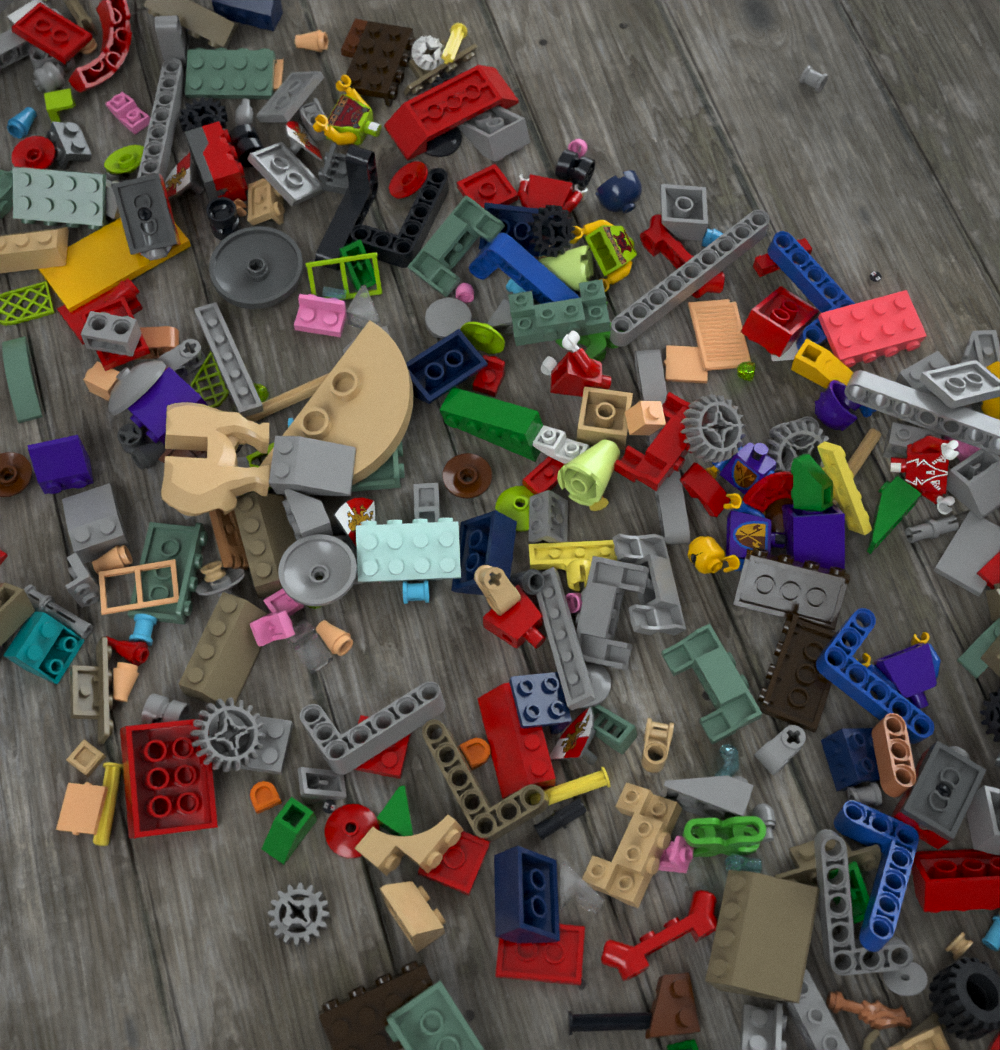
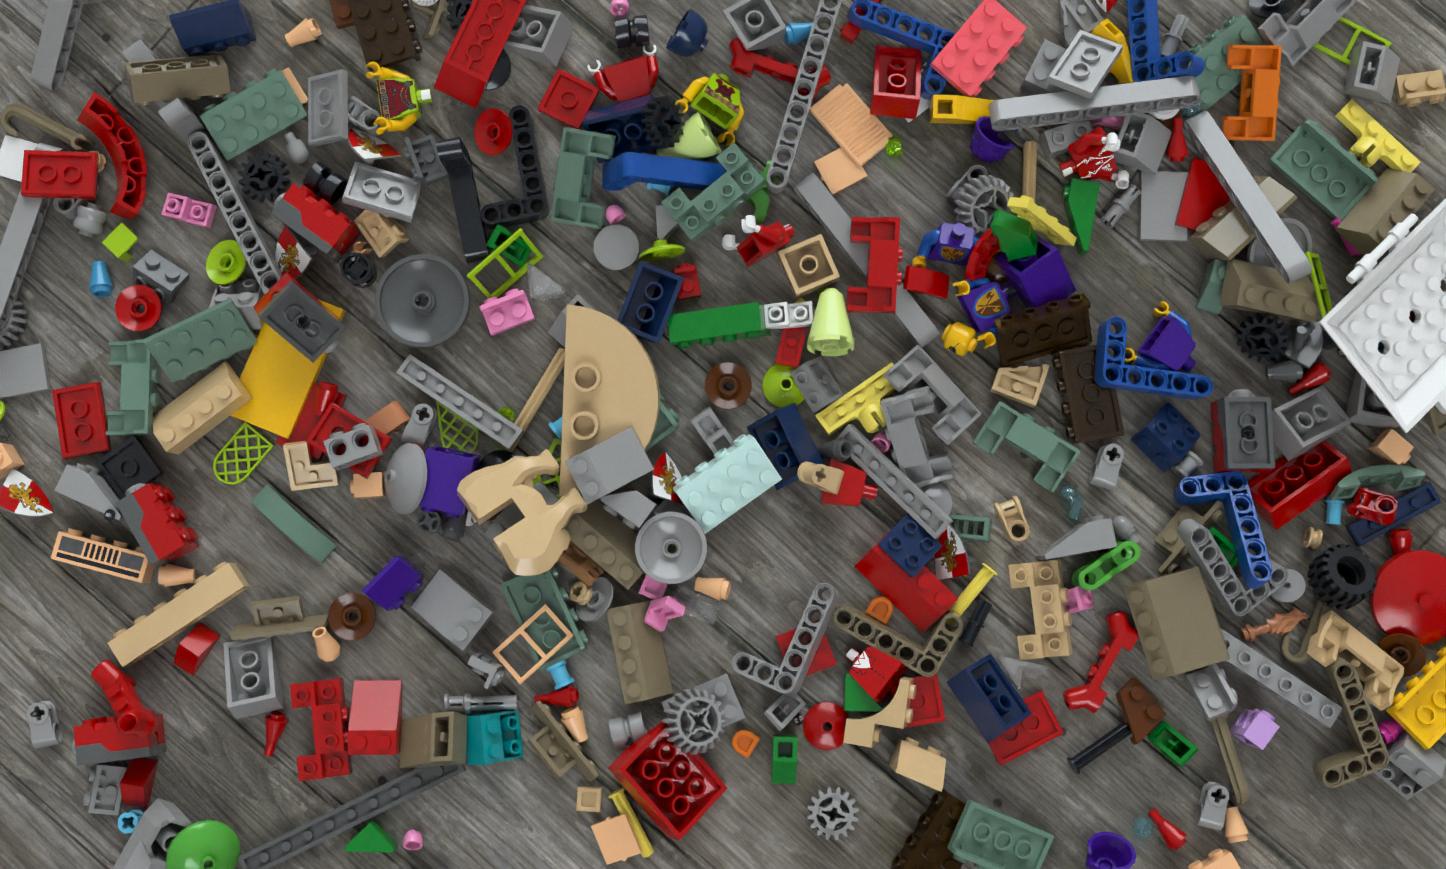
camera: 30 degrees left, 20 degrees up
light nougat cone [92,545,133,575] -> none
clear light blue tile [322,286,347,299] -> none
medium azure bush [403,580,430,604] -> none
light nougat brick [625,401,666,436] -> none
light grey gear [681,394,746,463] -> none
clear light blue arm [725,854,762,873] -> none
nougat beam [872,713,916,797] -> none
none -> tan plate [283,441,340,491]
none -> red torso [846,646,907,704]
none -> tan wing [990,364,1050,408]

